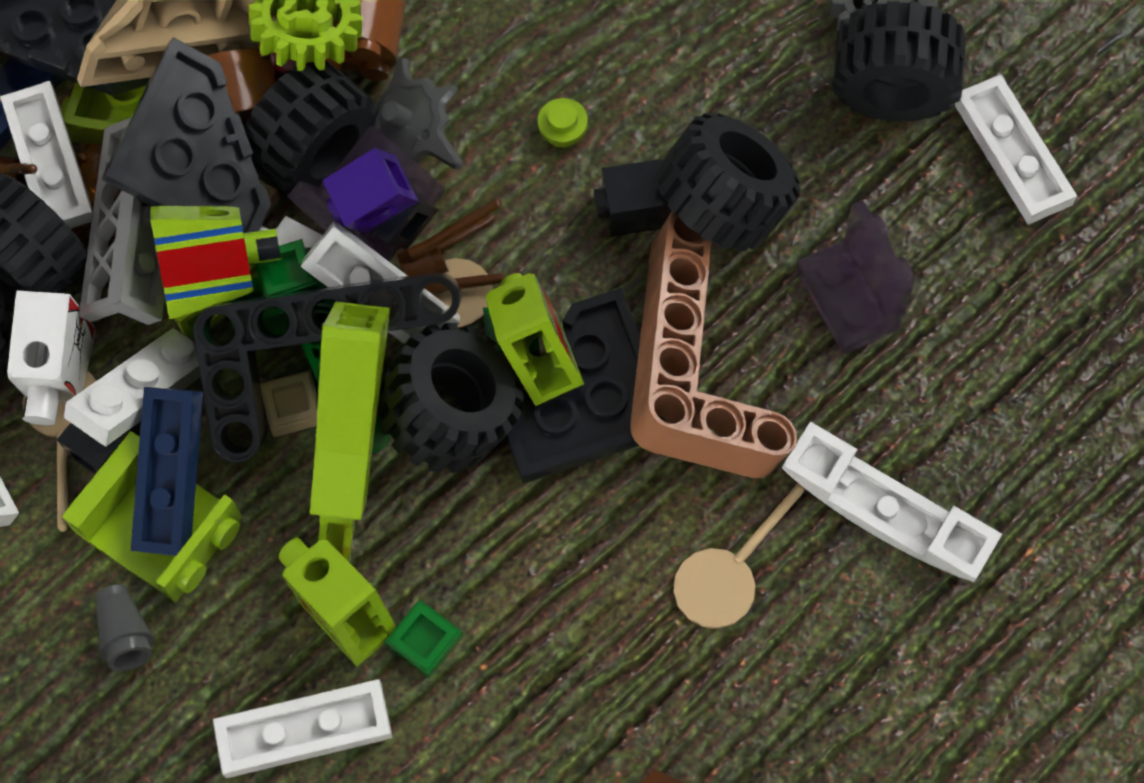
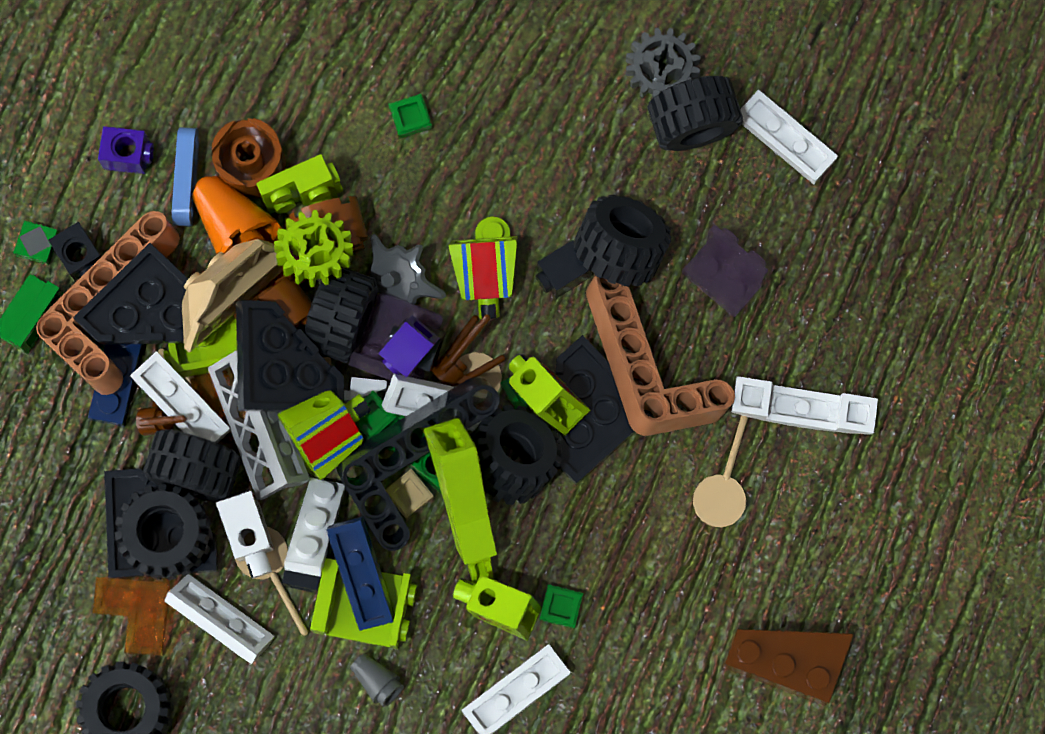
camera: 25 degrees left, 10 degrees up
none -> torso [449,236,518,319]

